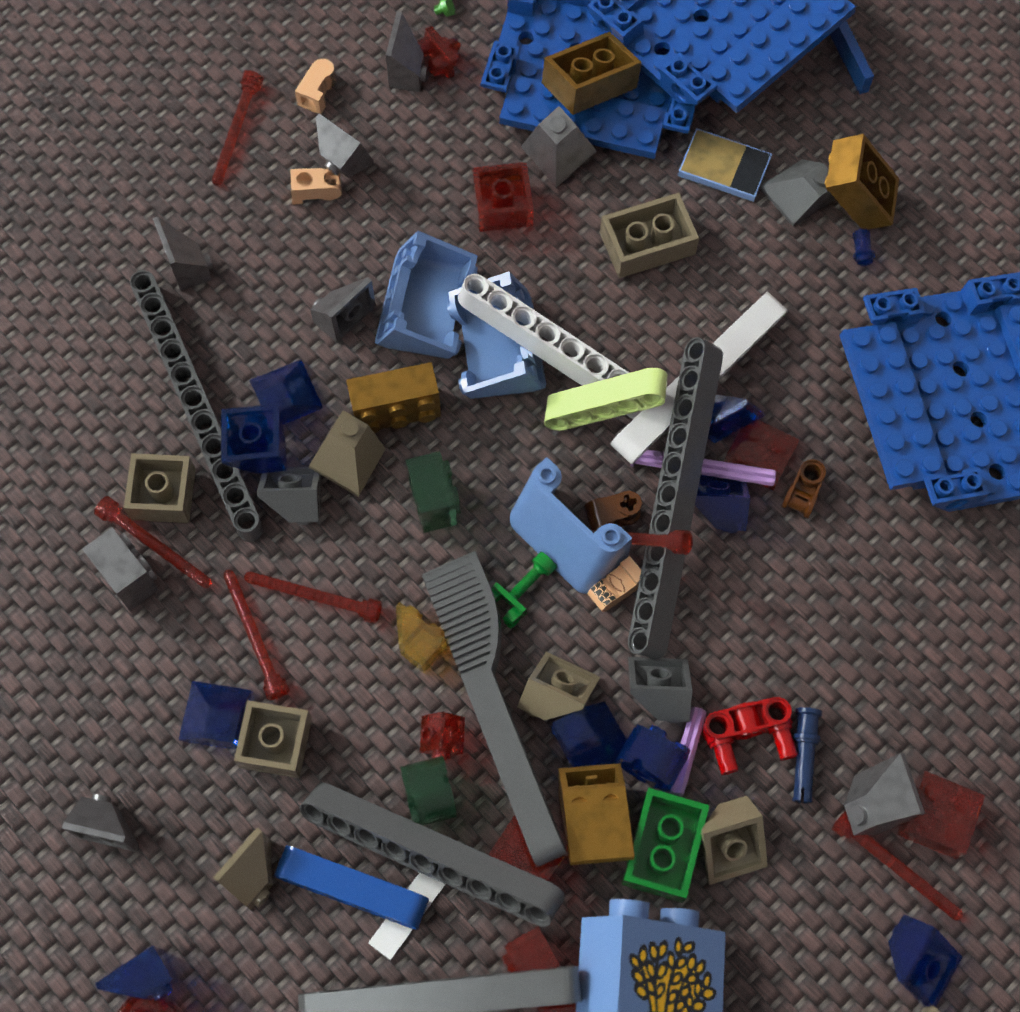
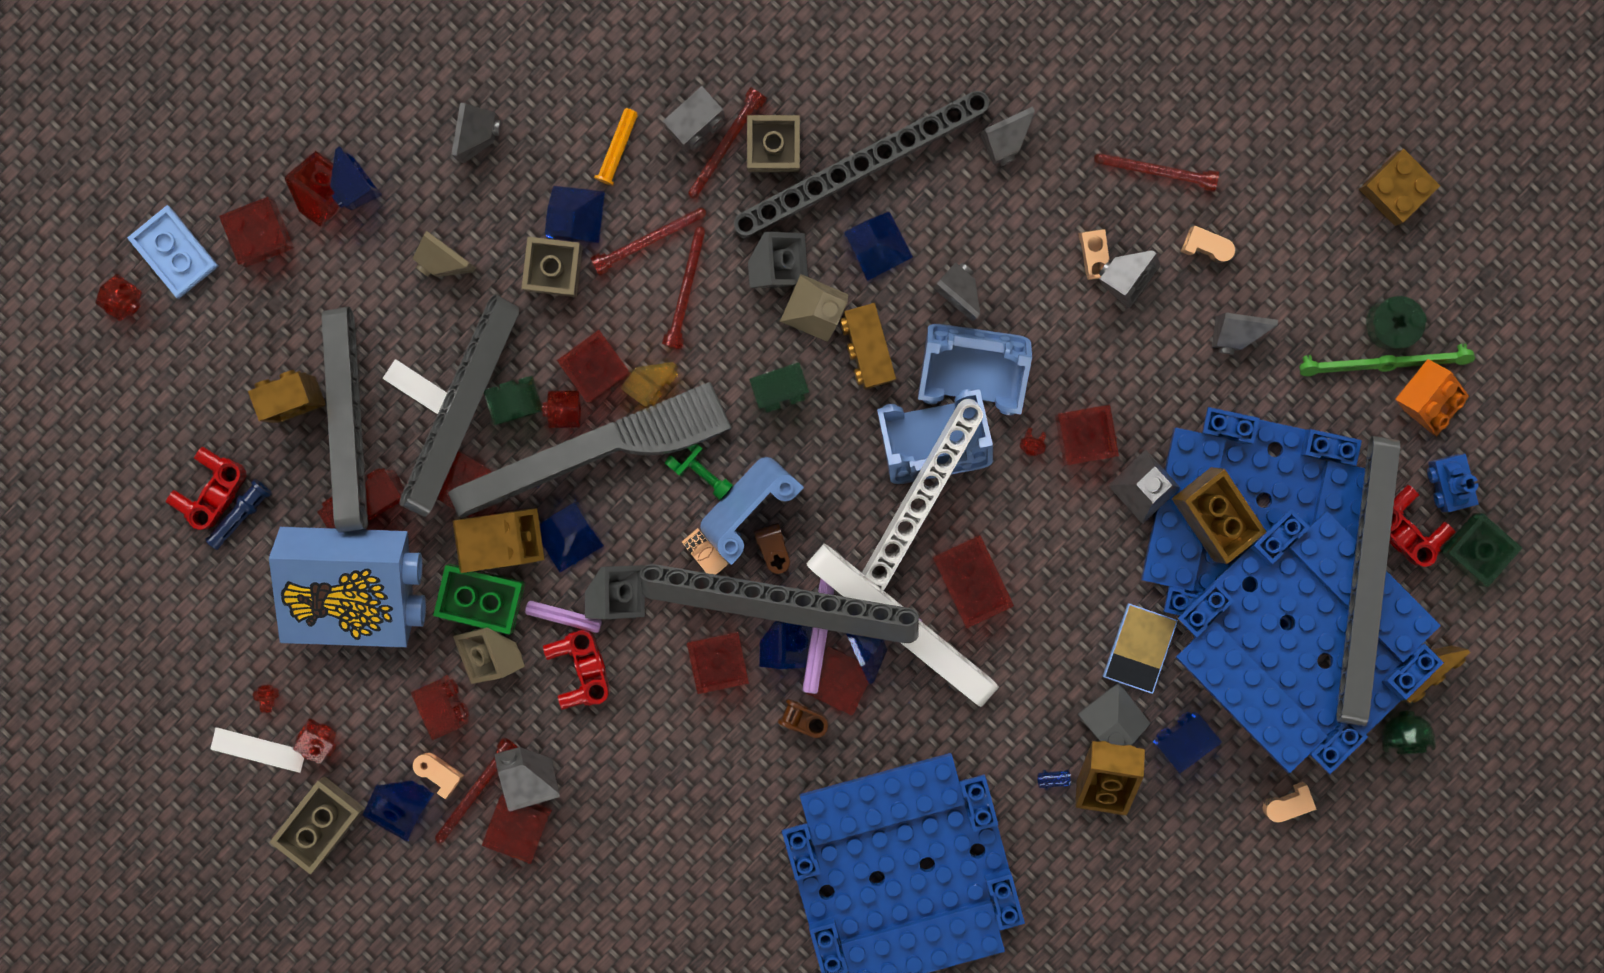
camera: 90 degrees right, 20 degrees up
clear blue slope [221,404,287,474] -> none
blue beam [273,845,429,930] -> none
clear red hips [417,26,461,79] -> none
dark tan slope [517,652,600,720] -> none
yellowish green beam [544,368,668,431] -> none
clear red piece [590,529,693,555] -> none
dark tan brick [600,193,699,278] -> none
clear blue brick [616,724,691,792] -> none
dark blue pin [792,707,823,804] -> none
blue tile [830,21,874,94] -> none
none -> clear red brick [411,675,470,740]
none -> light nougat leg [413,753,464,799]
none -> clear red brick [556,330,632,404]
none -> light orange axle [594,108,638,186]
none -> clear red brick [687,630,750,694]
none -> clear red brick [931,534,1014,628]
none -> clear red plate [1020,427,1046,456]
none -> clear blue slope [1153,712,1222,774]
none -> light nougat leg [1263,782,1317,823]

